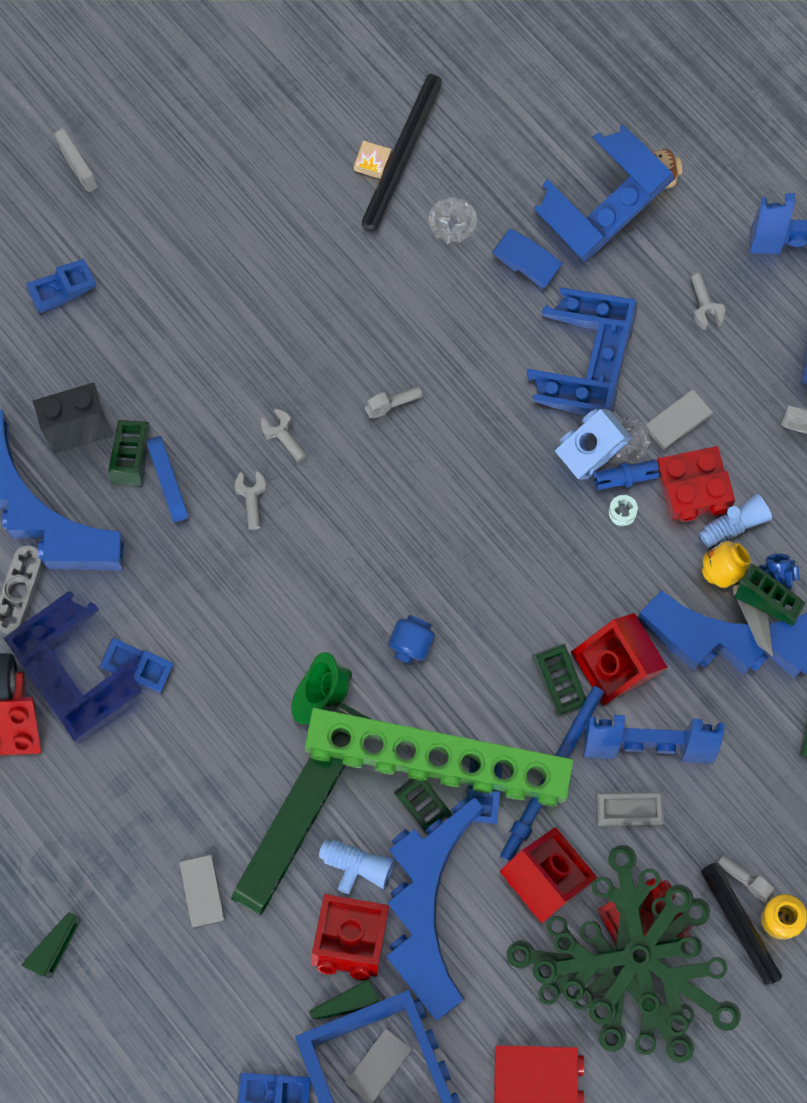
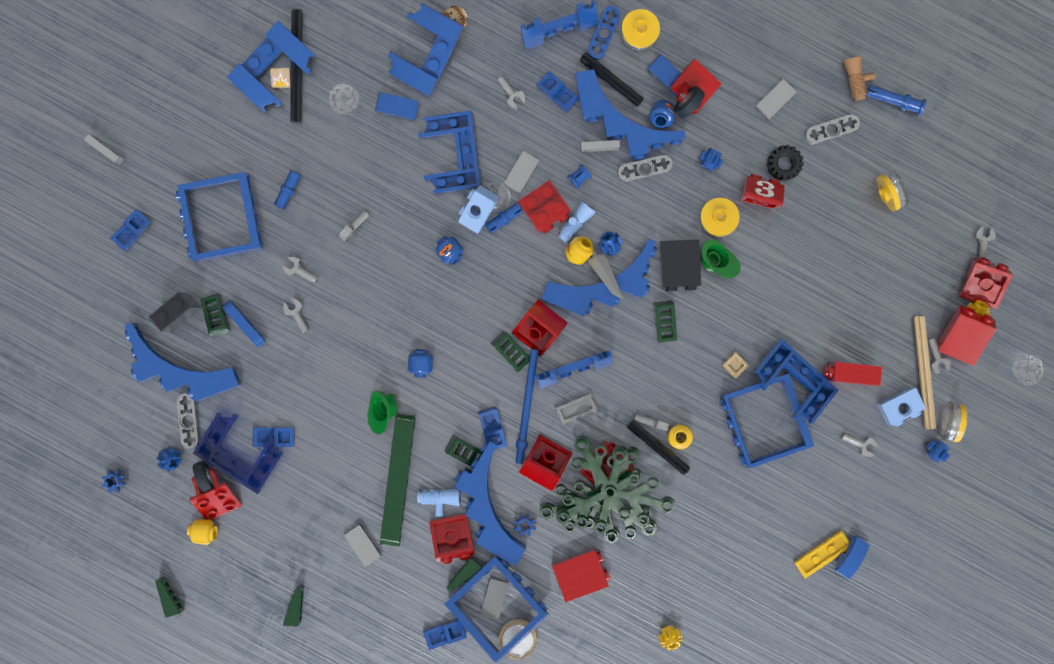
camera: 25 degrees left, 15 degrees up
bright green brick [305,708,574,807] -> none
light aqua bush [609,495,638,526] -> none
dark green slope [734,563,806,626] -> none
none -> blue window [176,172,263,262]
none -> blue wedge [227,21,316,112]
none -> blue pin [273,170,301,210]
none -> blue head [435,236,464,265]
none -> blue gear [513,513,536,537]
none -> blue slope [536,71,579,113]
none -> blue bush [567,164,592,189]

